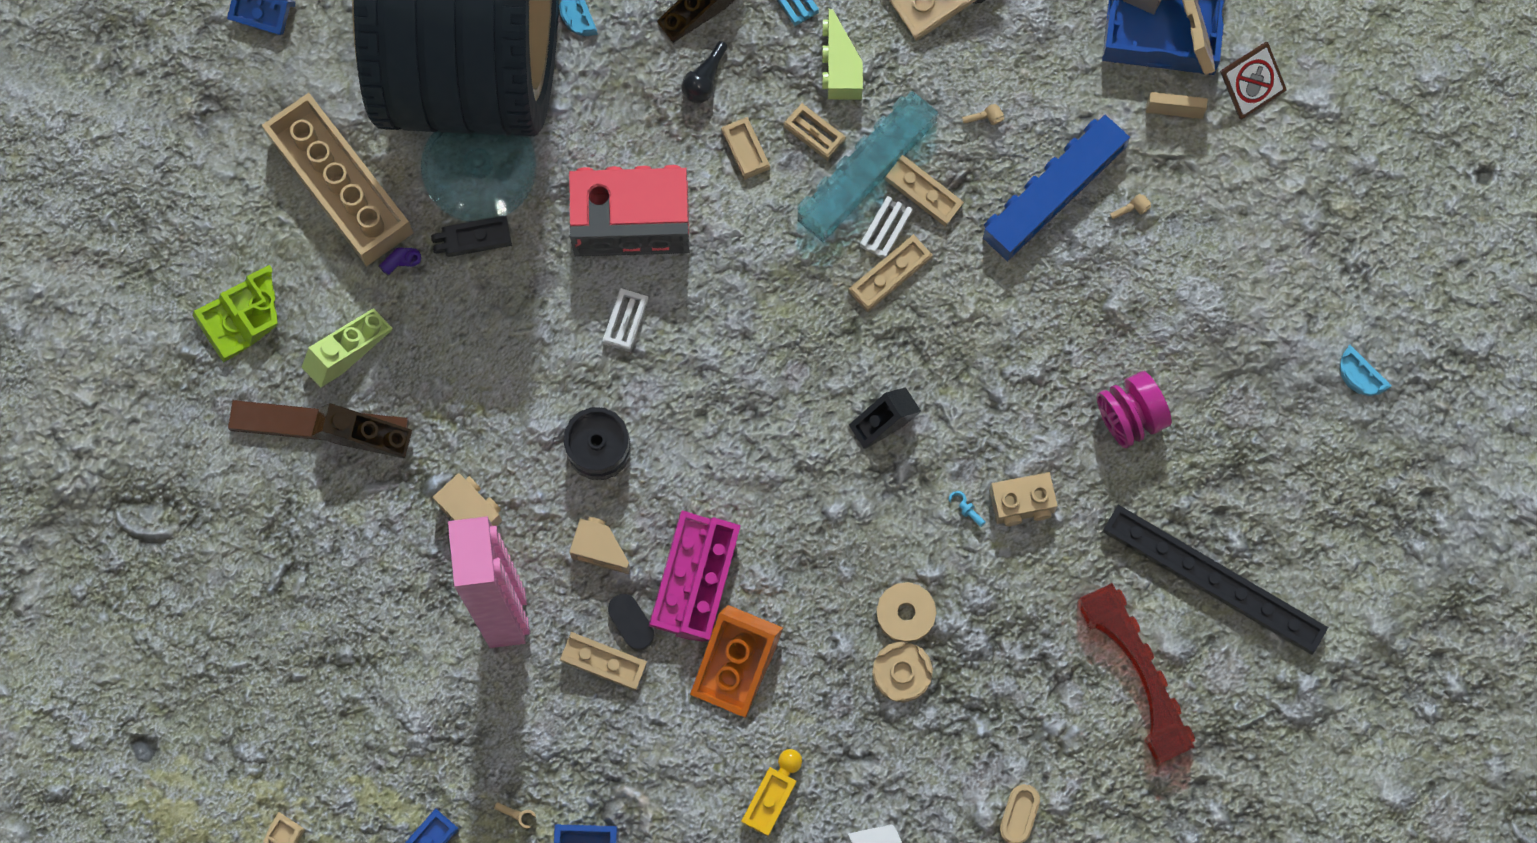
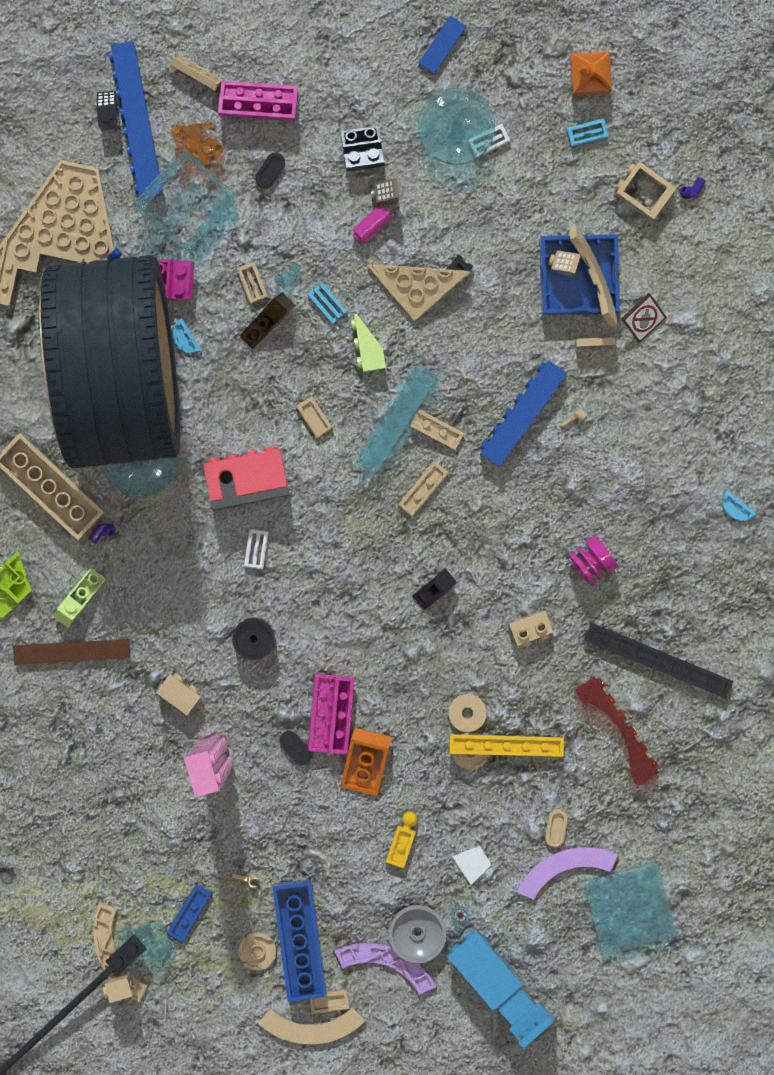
camera: 10 degrees left, 15 degrees up
dark brown slope [311,403,412,458] -> none
black hinge [431,215,512,257] -> none
tan hinge [559,632,647,691] -> none
tan slope [570,517,630,574] -> none
black piece [681,41,728,103] -> none
tan tile [784,103,846,161] -> none
white tile [860,196,913,259] -> none
medium azure hand [948,491,986,527] -> none
tan hand [962,104,1004,125] -> none
none -> yellow plate [449,734,564,757]

